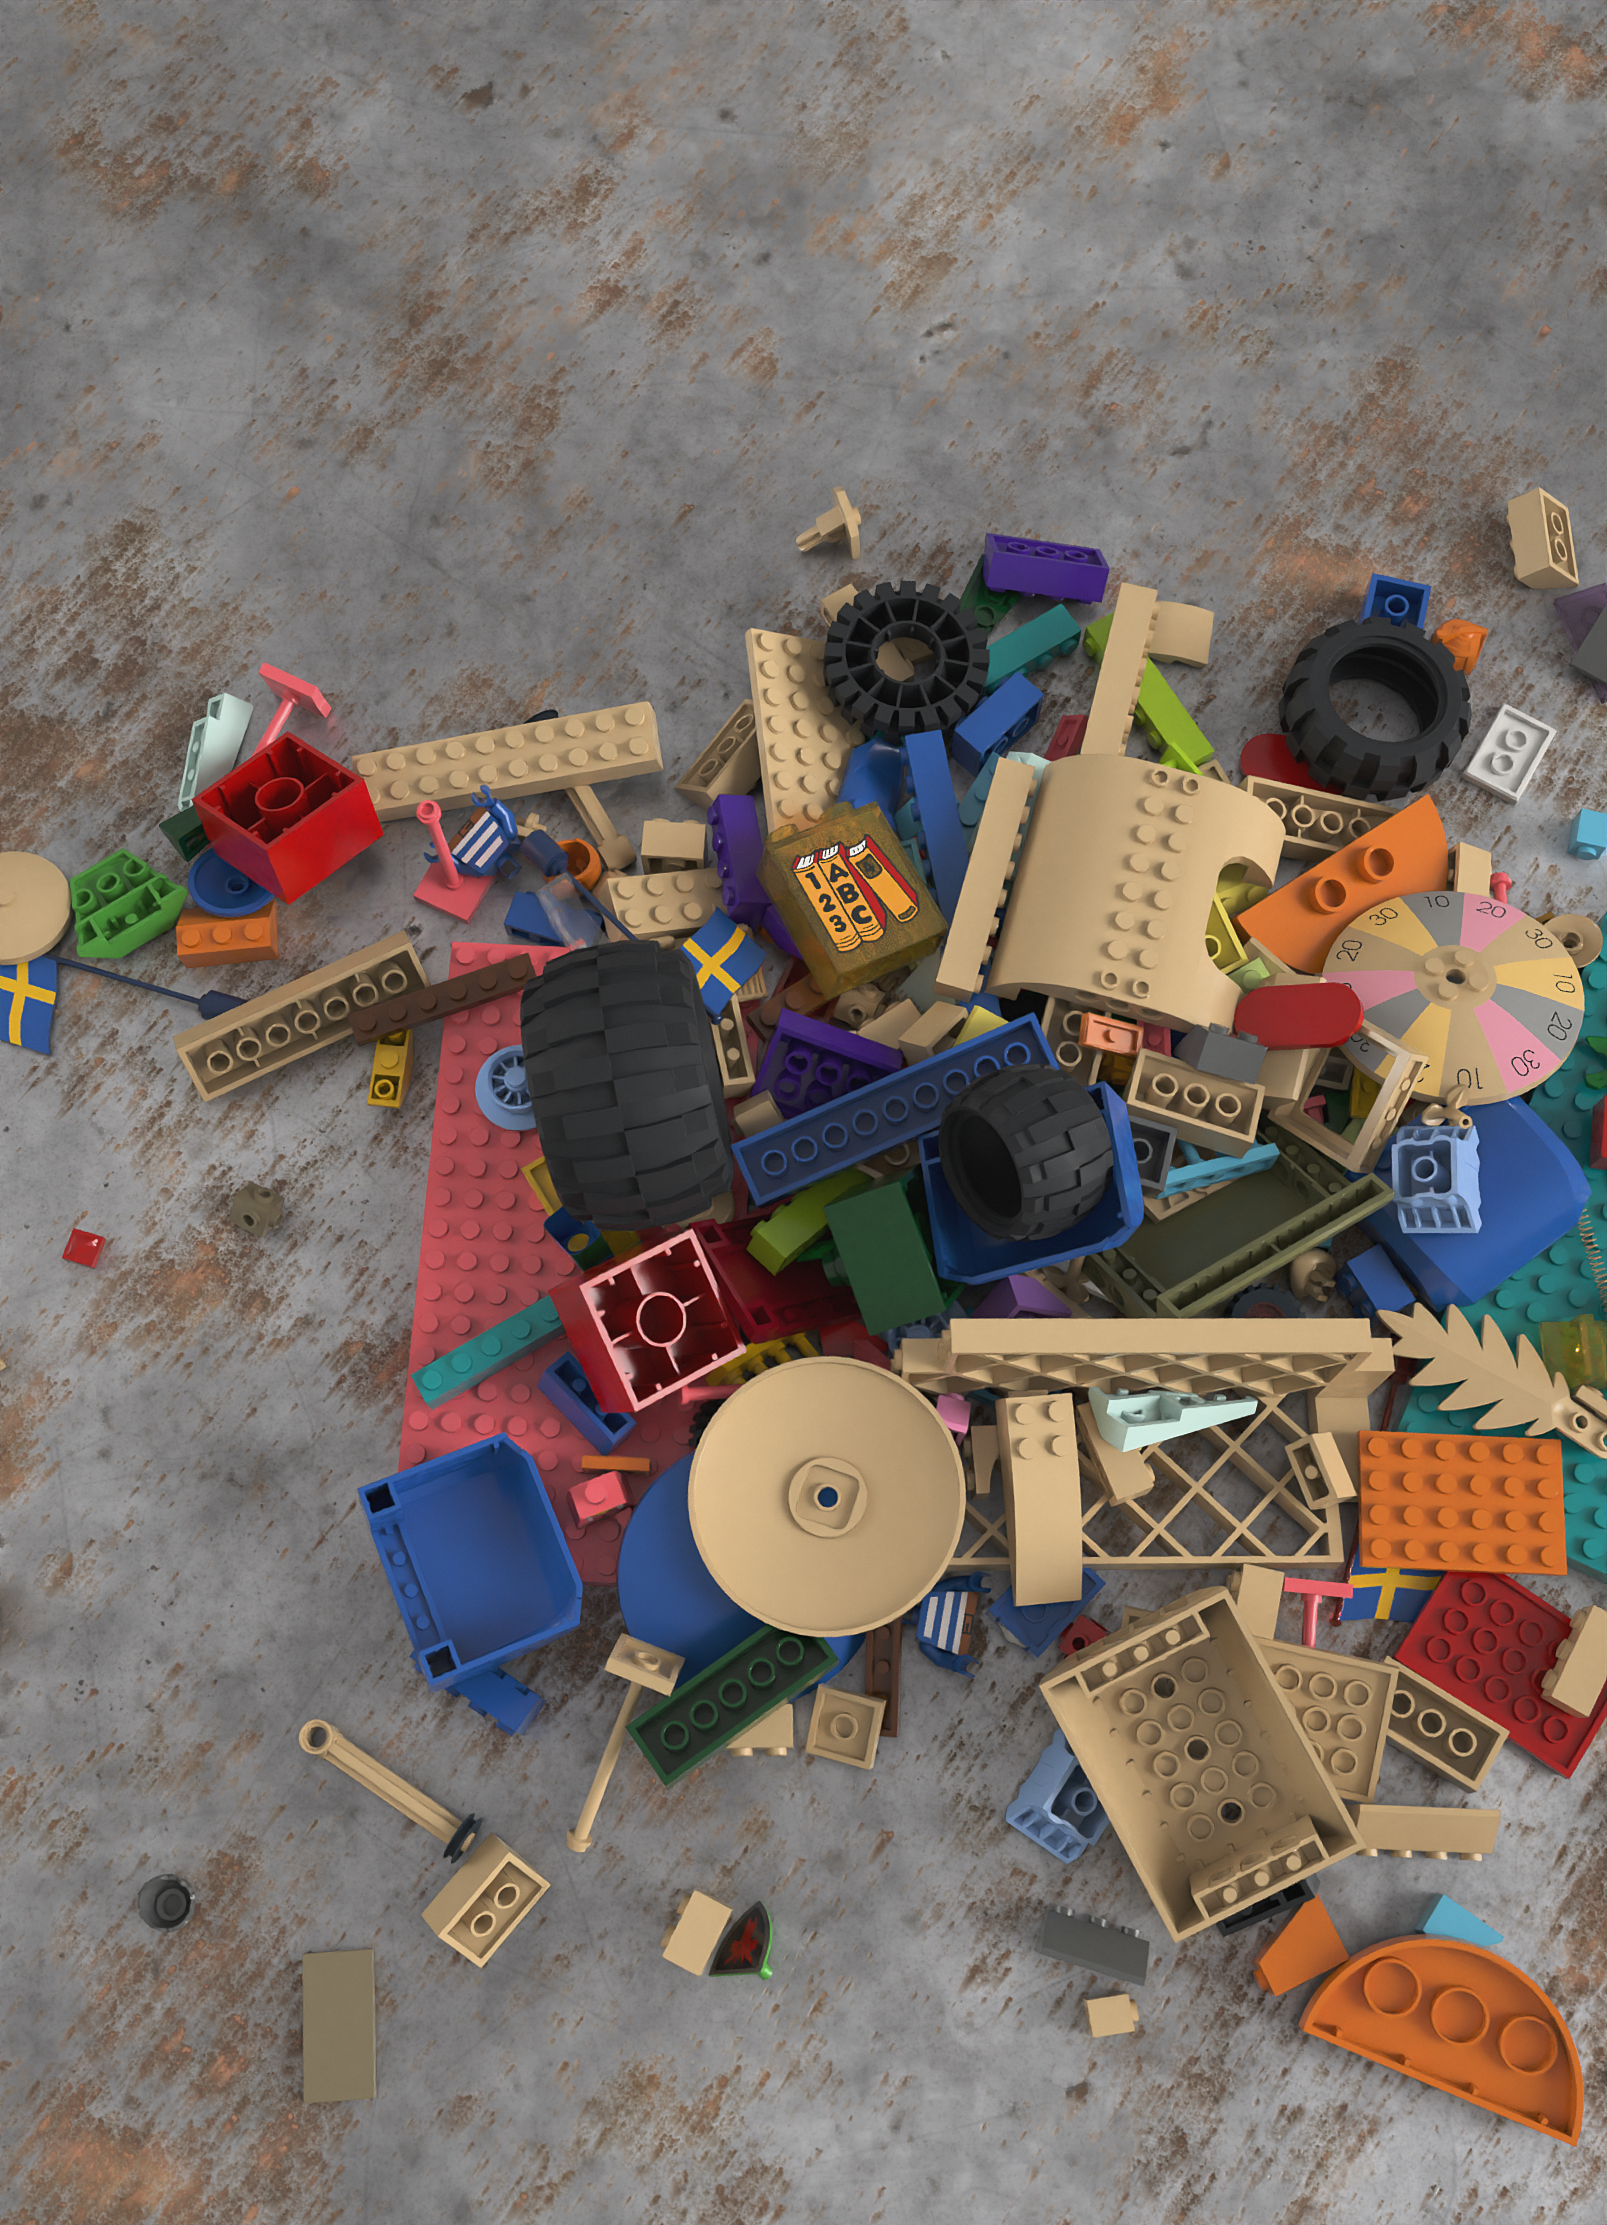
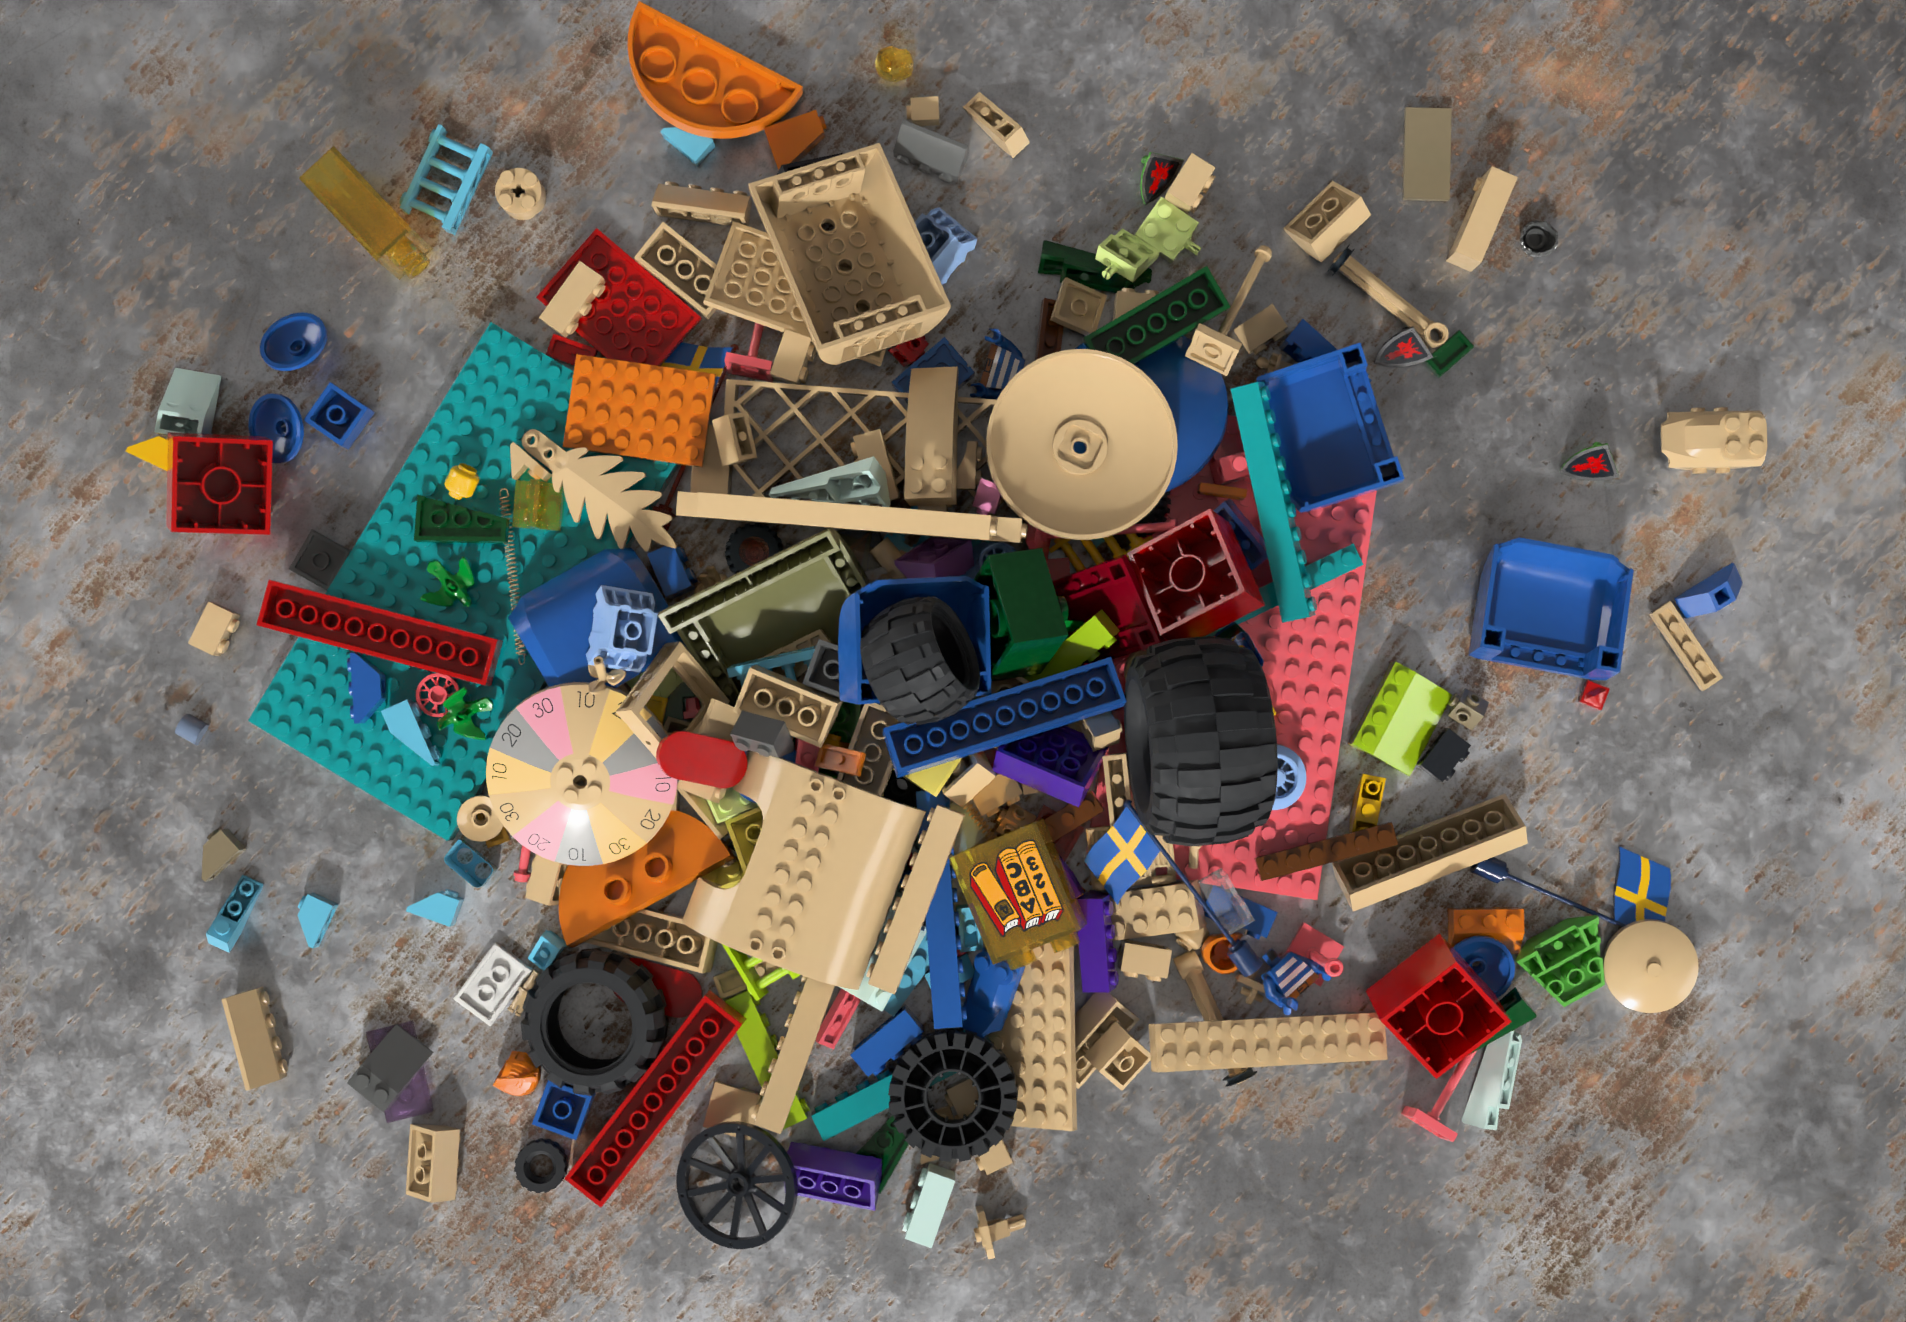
camera: 175 degrees left, 15 degrees up
none -> medium azure piece [444,839,498,888]
none -> tan pin [507,969,541,1017]
none -> black tyre [514,1138,569,1193]
none -> medium azure slope [528,930,567,971]
none -> red plate [546,333,598,366]
none -> red brick [564,990,747,1208]
none -> black wheel [676,1121,798,1249]
none -> clear yellow hair [874,46,914,82]
none -> light aqua brick [902,1163,955,1248]
none -> tan slope [963,92,1030,158]
none -> dark green wedge [1038,240,1152,293]
none -> tan brick [1084,1021,1151,1091]
none -> yellowish green plate [1095,228,1160,282]
none -> yellowish green plate [1135,197,1202,264]
none -> teal brick [1231,382,1317,623]
none -> tan brick [1234,303,1288,355]
none -> tan piece [1256,353,1294,374]
none -> lime slope [1348,661,1452,777]
none -> shield [1374,326,1433,367]
none -> black brick [1416,728,1471,782]
none -> dark green tile [1424,330,1475,378]
none -> tan brick [1446,166,1518,272]
none -> blue slope [1468,537,1634,680]
none -> shield [1560,442,1619,481]

